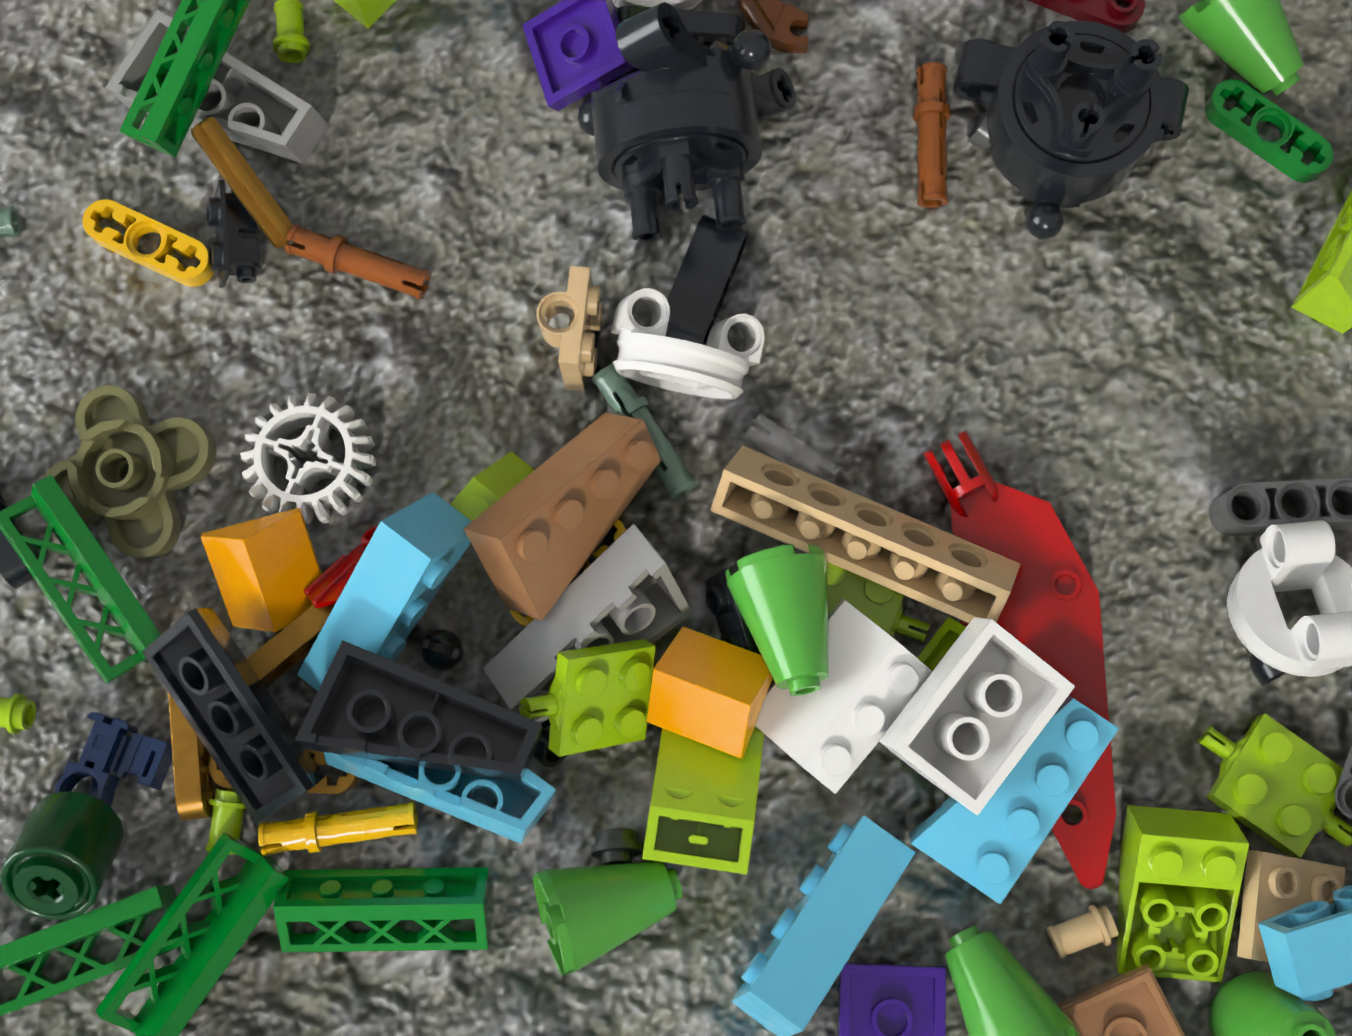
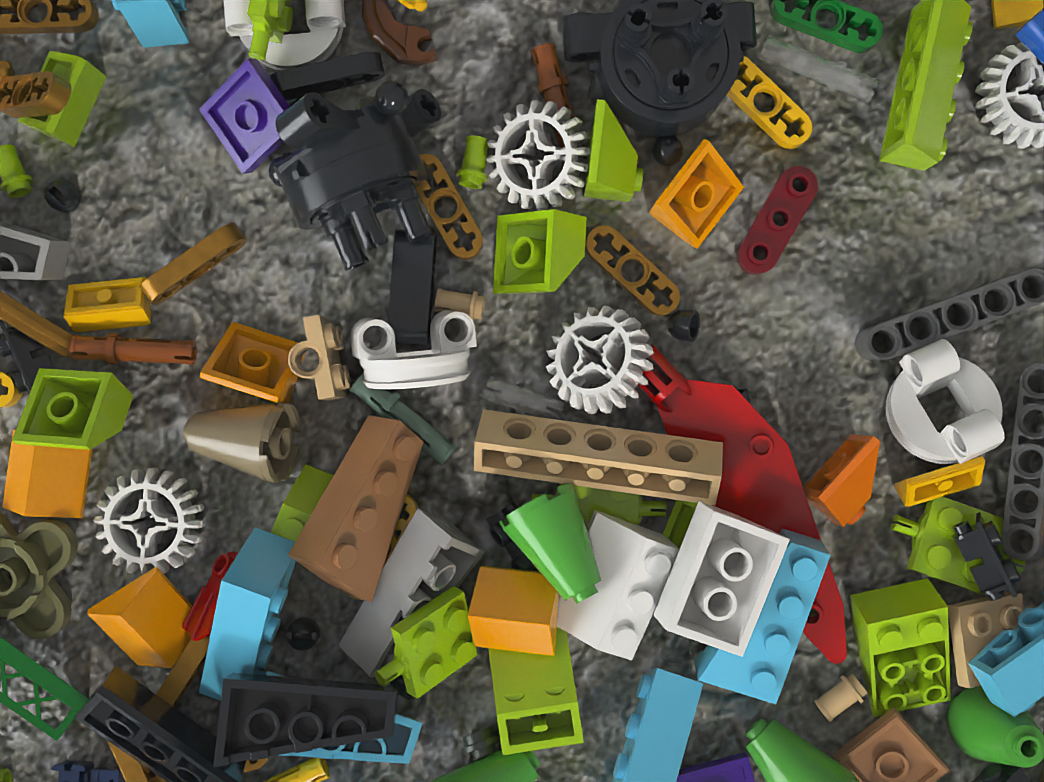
camera: 20 degrees left, 10 degrees up
none -> light orange slope [2,429,93,518]
none -> lime slope [12,368,133,450]
none -> black hinge [44,179,81,213]
none -> yellow slope [63,277,151,333]
none -> pearl gold beam [140,223,247,305]
none -> dark tan cone [183,403,301,483]
none -> light orange slope [200,321,306,403]
none -> pearl gold beam [416,154,483,260]
none -> tan pin [434,288,486,322]
none -> lime pin [456,135,489,189]
none -> white gear [486,100,591,211]
none -> lime slope [493,209,587,294]
none -> white gear [546,306,654,414]
none -> lime slope [583,99,643,202]
none -> pearl gold beam [585,225,680,316]
none -> light orange slope [648,139,744,249]
none -> black hinge [668,309,700,342]
none -> yellow beam [727,56,812,149]
none -> dark red plate [736,166,818,275]
none -> clear pin [758,35,879,103]
none -> orange slope [803,434,880,527]
none -> yellow slope [894,456,985,507]
none -> black hinge [952,512,1021,601]

